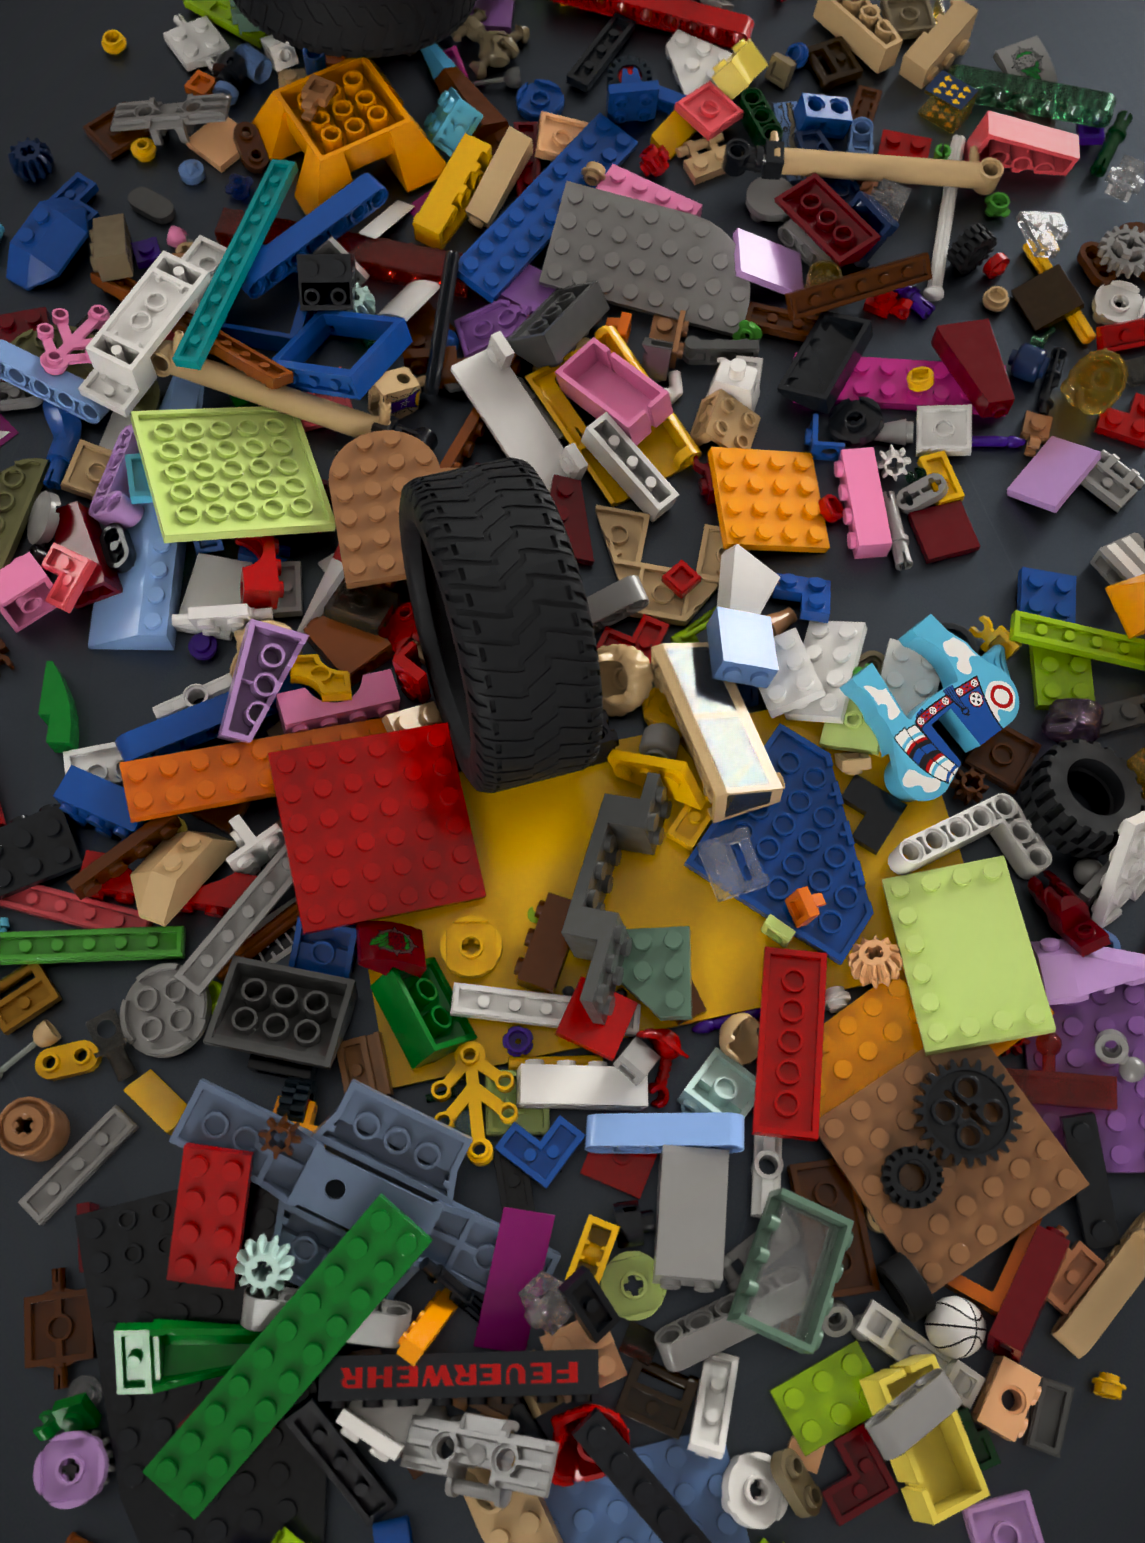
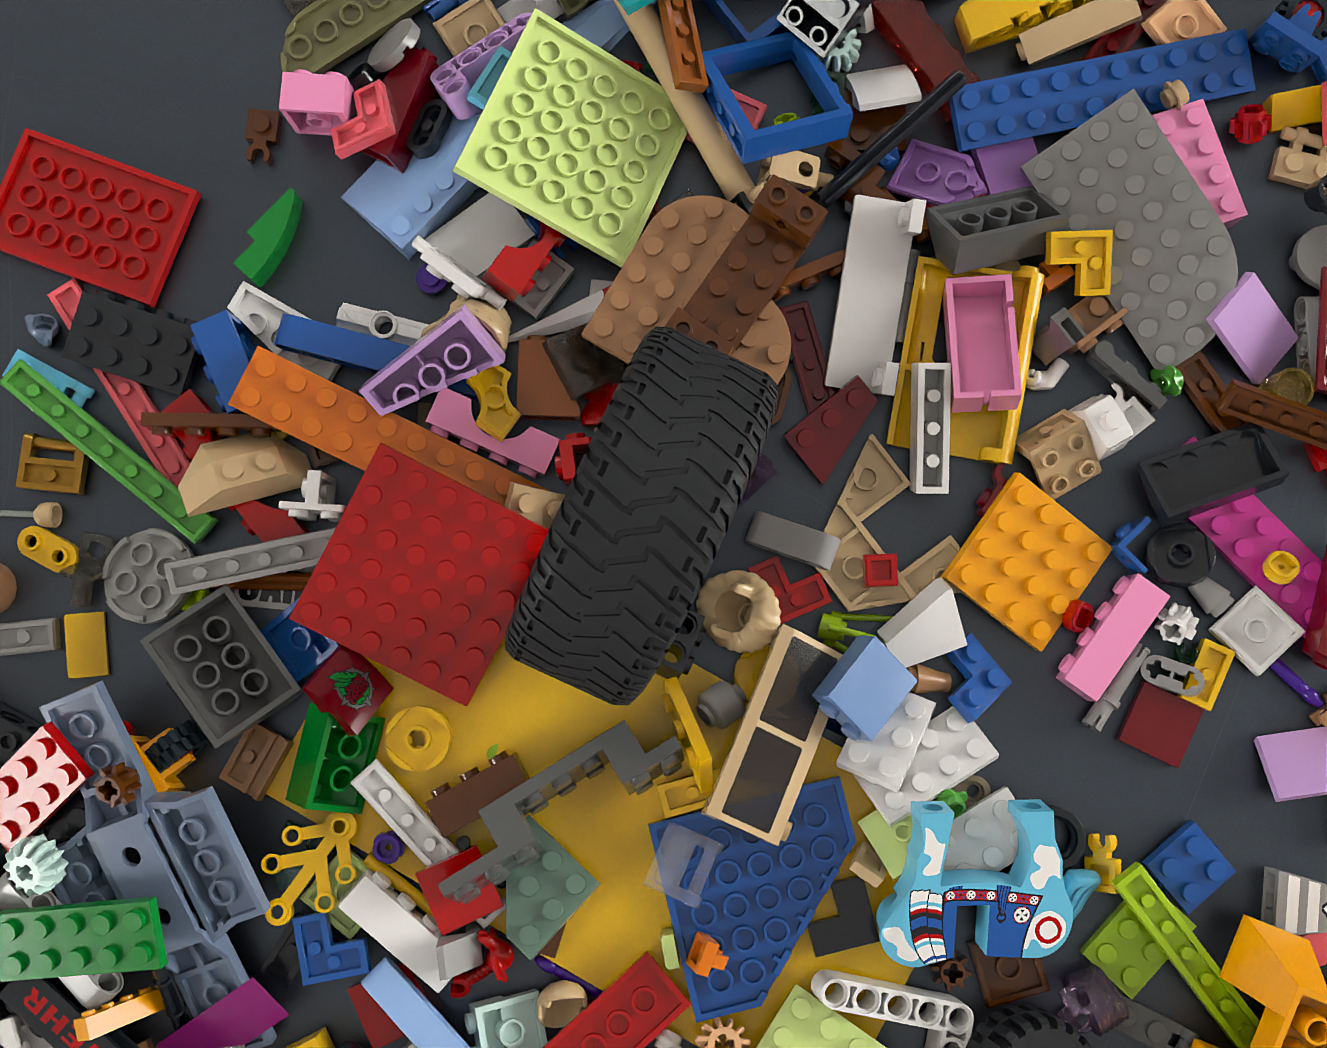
camera: 45 degrees right, 15 degrees up
none -> reddish brown plate [664,174,828,356]
none -> yellow plate [1045,230,1113,296]

